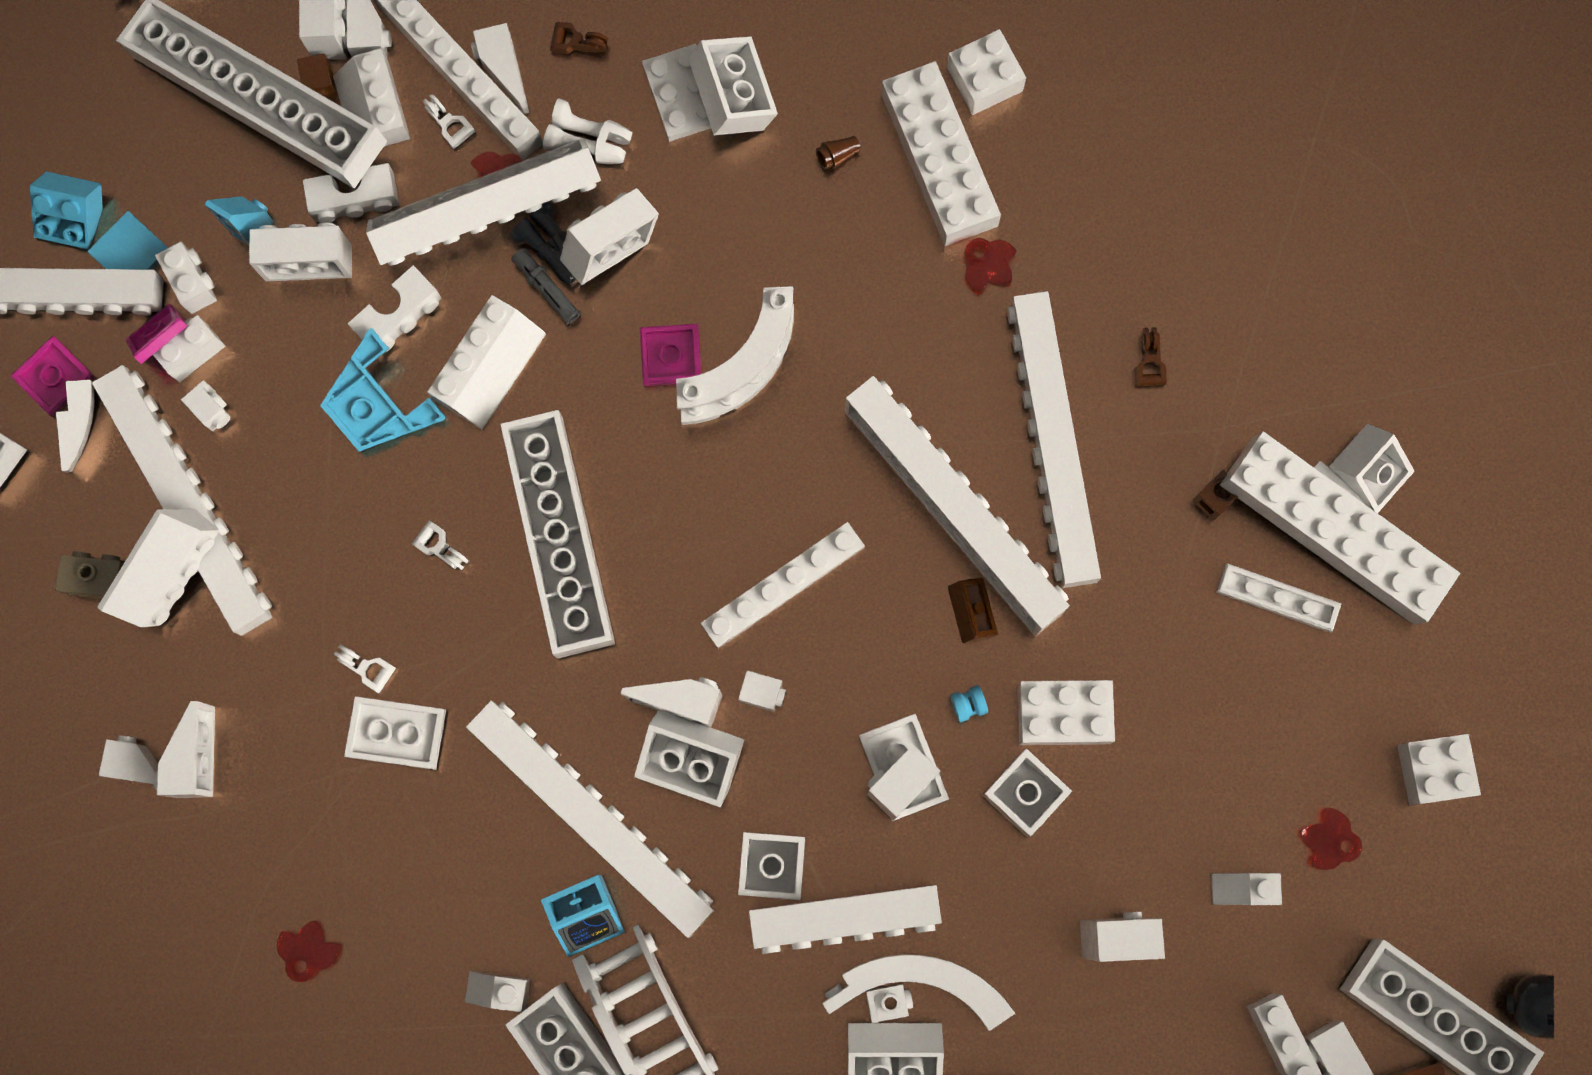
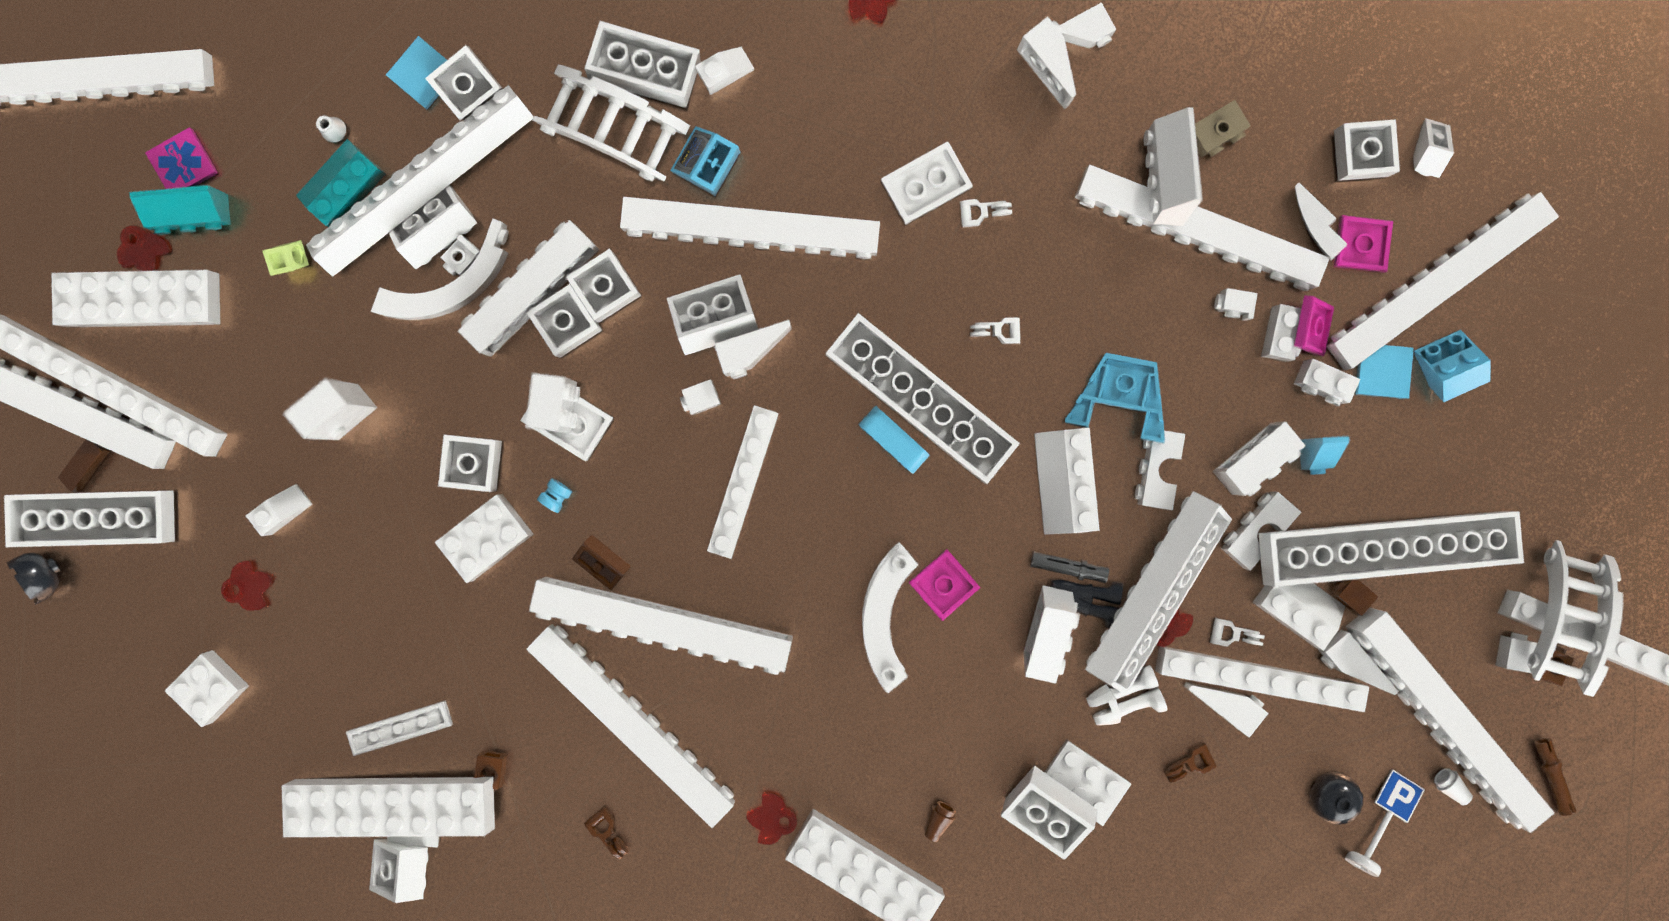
camera: 140 degrees right, 10 degrees up
none -> white brick [526,284,602,358]
none -> medium azure beam [858,406,930,474]

